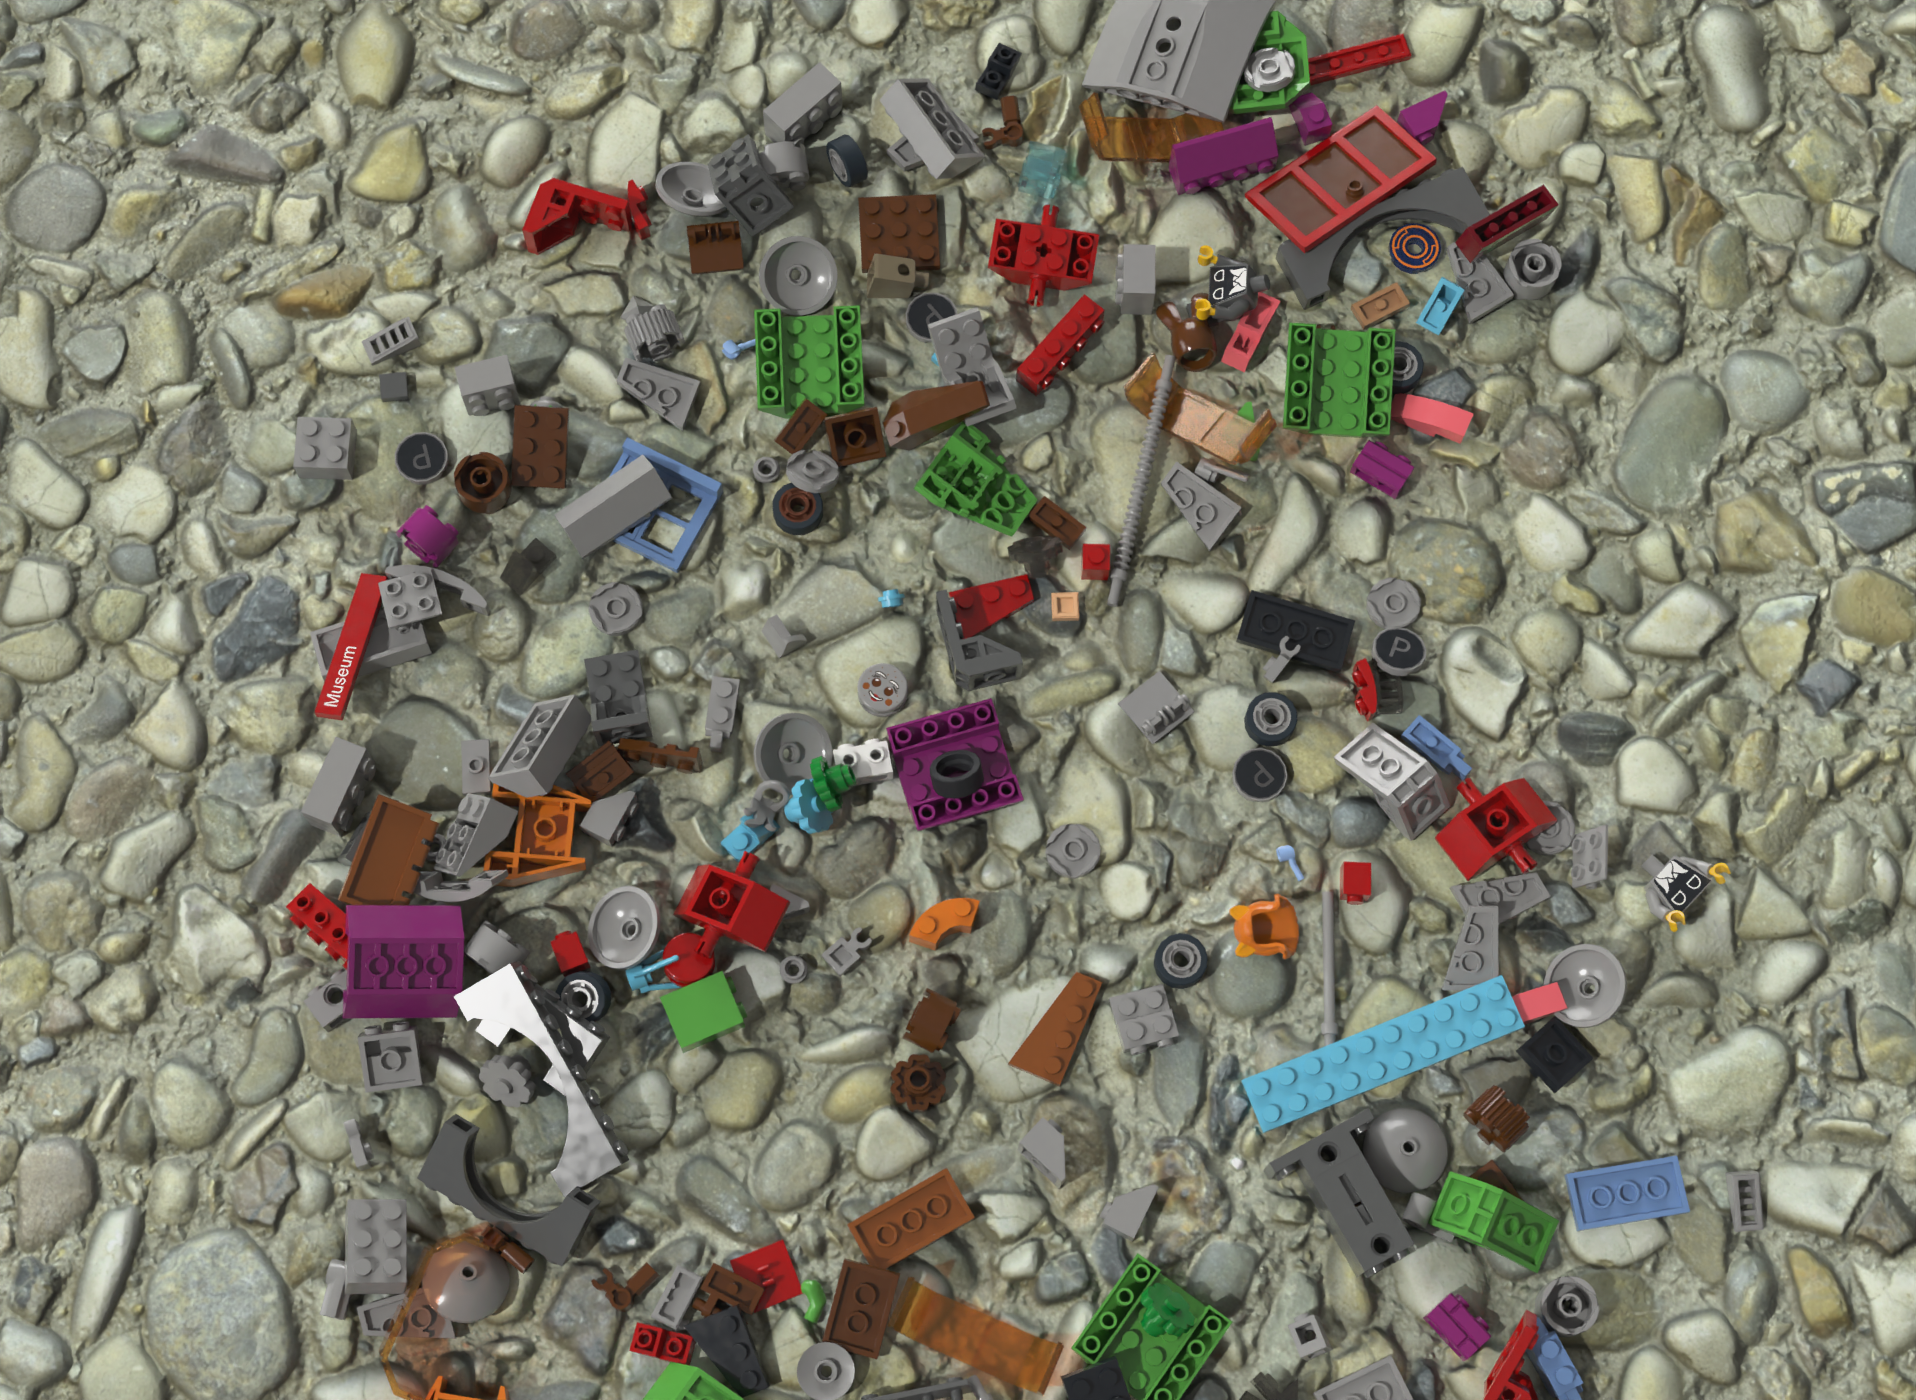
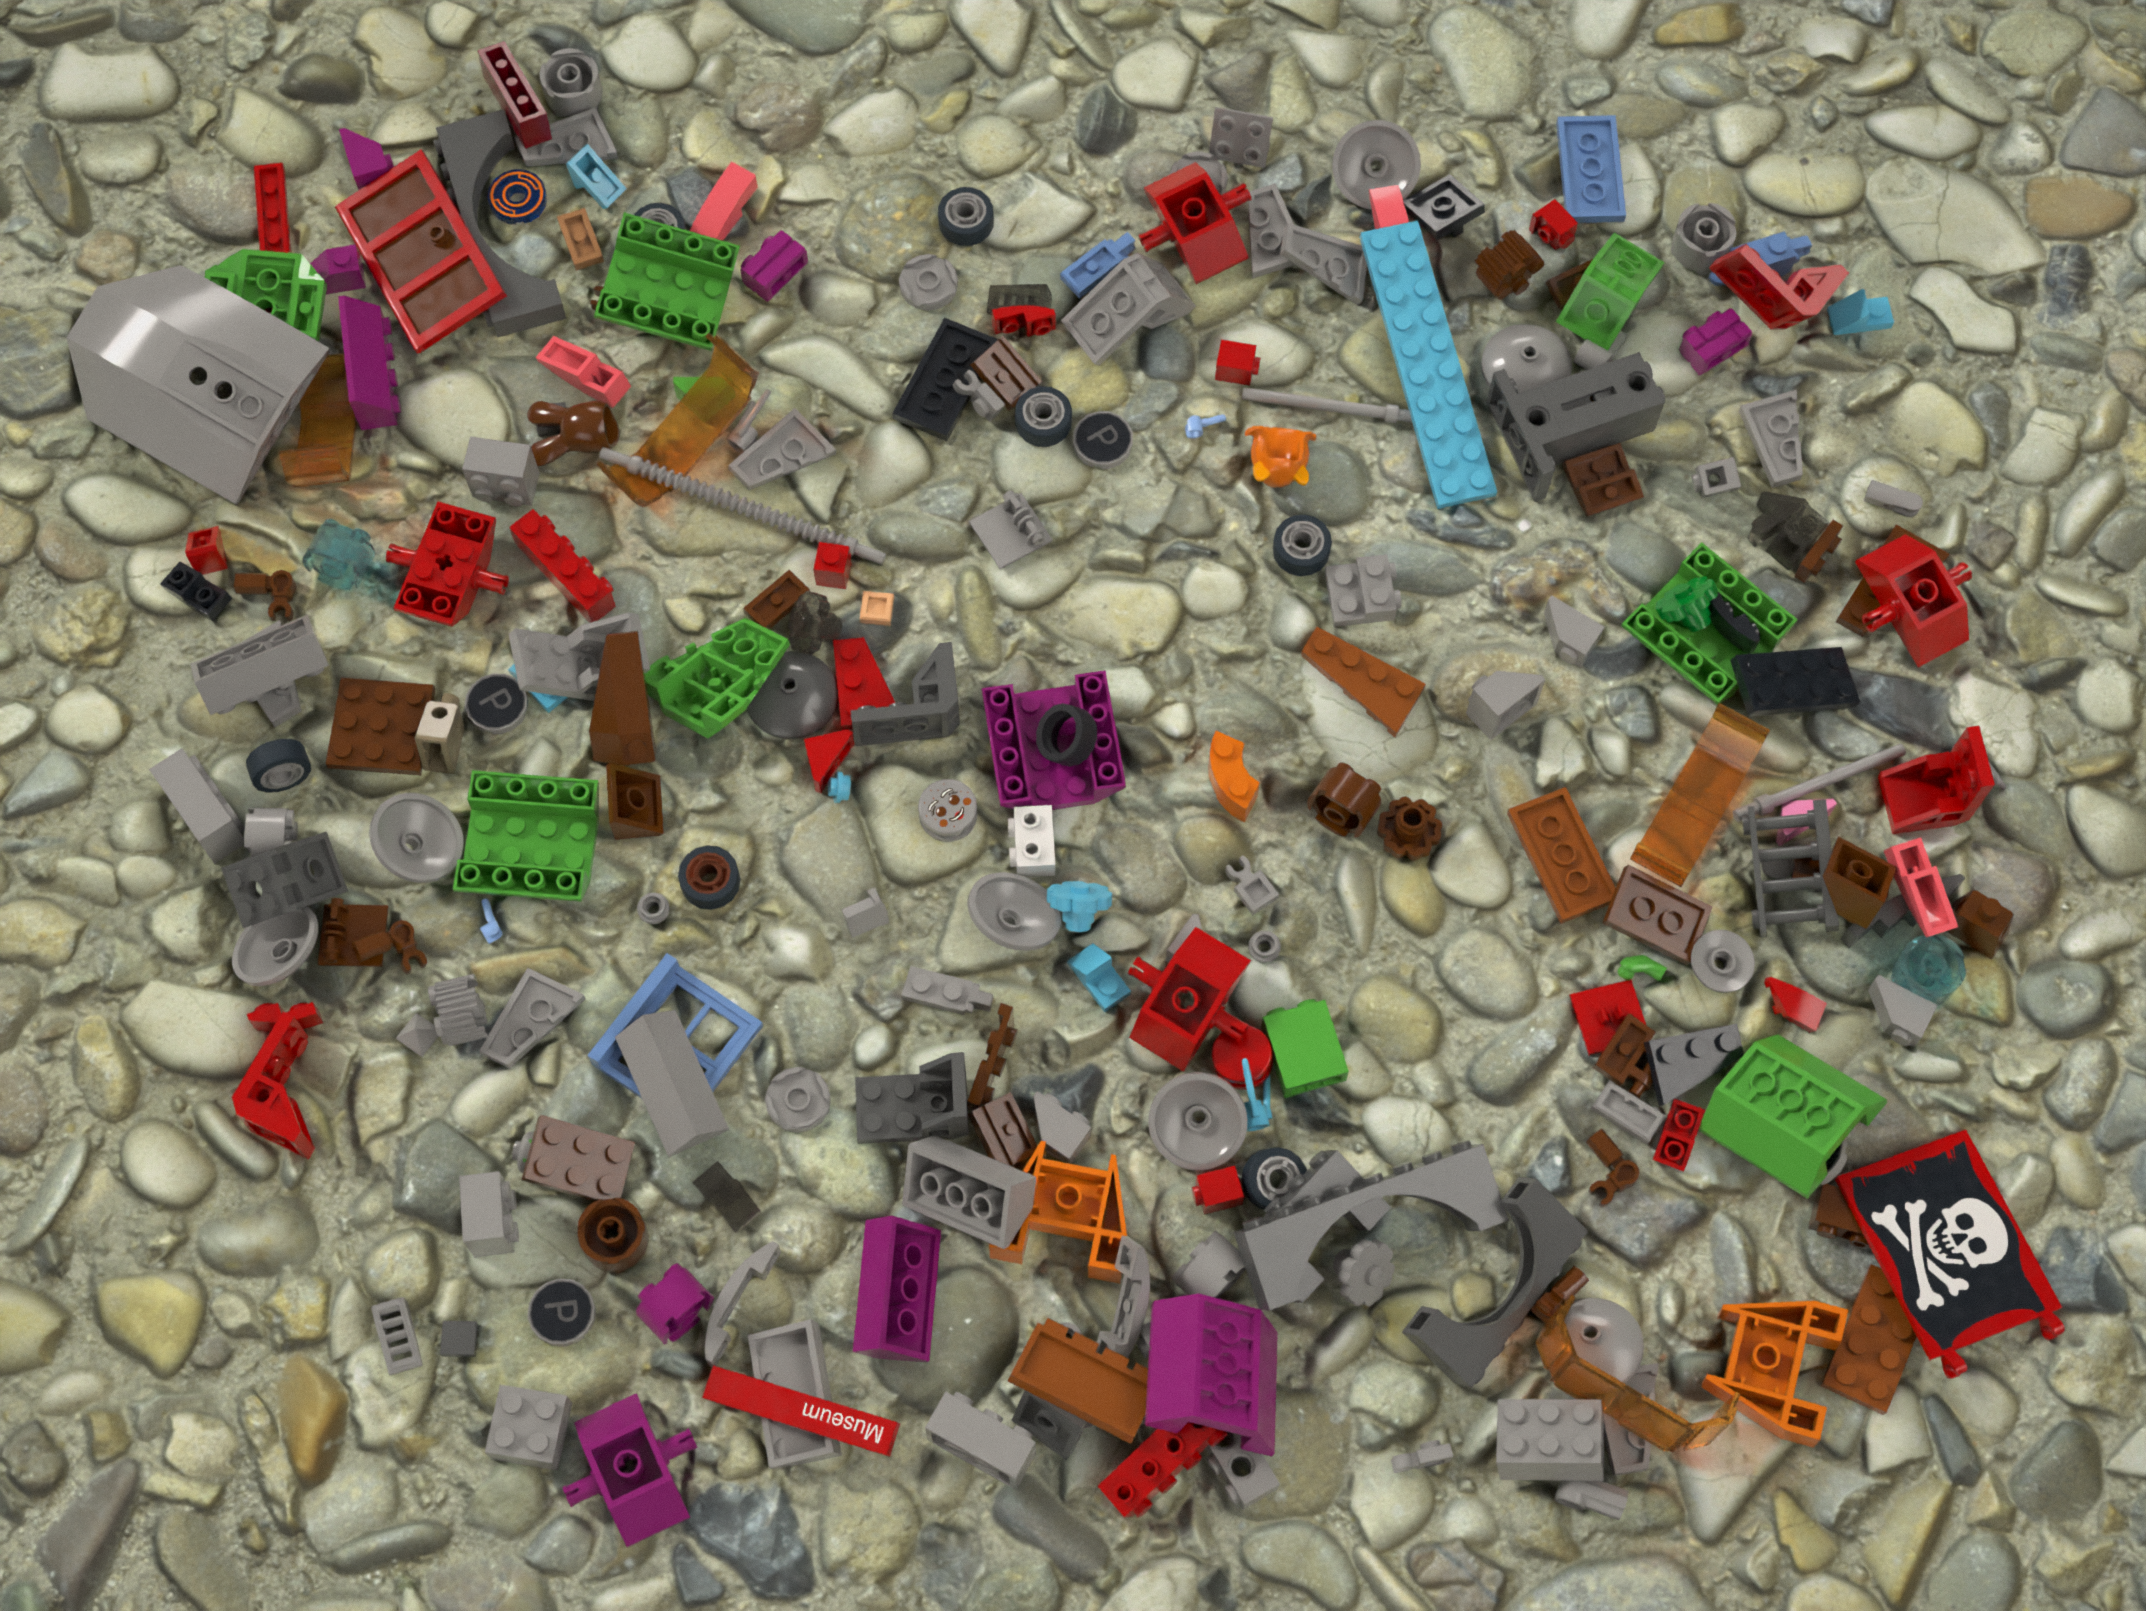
camera: 80 degrees left, 5 degrees down
light grey plate [358,1021,423,1093] -> none
light grey hinge [378,568,442,634] -> none
light grey slope [434,793,518,877] -> none
light grey plate [461,739,491,796] -> none
light grey piece [744,780,790,831] -> none
reddish brown plate [773,398,827,454] -> none
light grey tile [786,450,839,493] -> none
green plant [810,756,856,812] -> none
light grey tile [1045,824,1101,879] -> none
torso [1195,245,1270,322] -> none
light grey tile [1244,47,1296,92] -> none
black tile [1371,627,1426,676] -> none
torso [1641,854,1731,932] -> none
light grey slope [1726,1170,1764,1232] -> none
none -> red slope [185,526,228,575]
none -> reddish brown bar [351,920,427,974]
none -> magenta slope [562,1393,698,1548]
none -> dark grey dish [747,651,838,739]
none -> red slope [804,729,855,794]
none -> magenta slope [853,1215,941,1362]
none -> wheel [938,187,994,246]
none -> plate [970,336,1042,411]
none -> red brick [1529,199,1578,251]
none -> reddish brown slope [1562,443,1644,517]
none -> black slope [1708,592,1760,654]

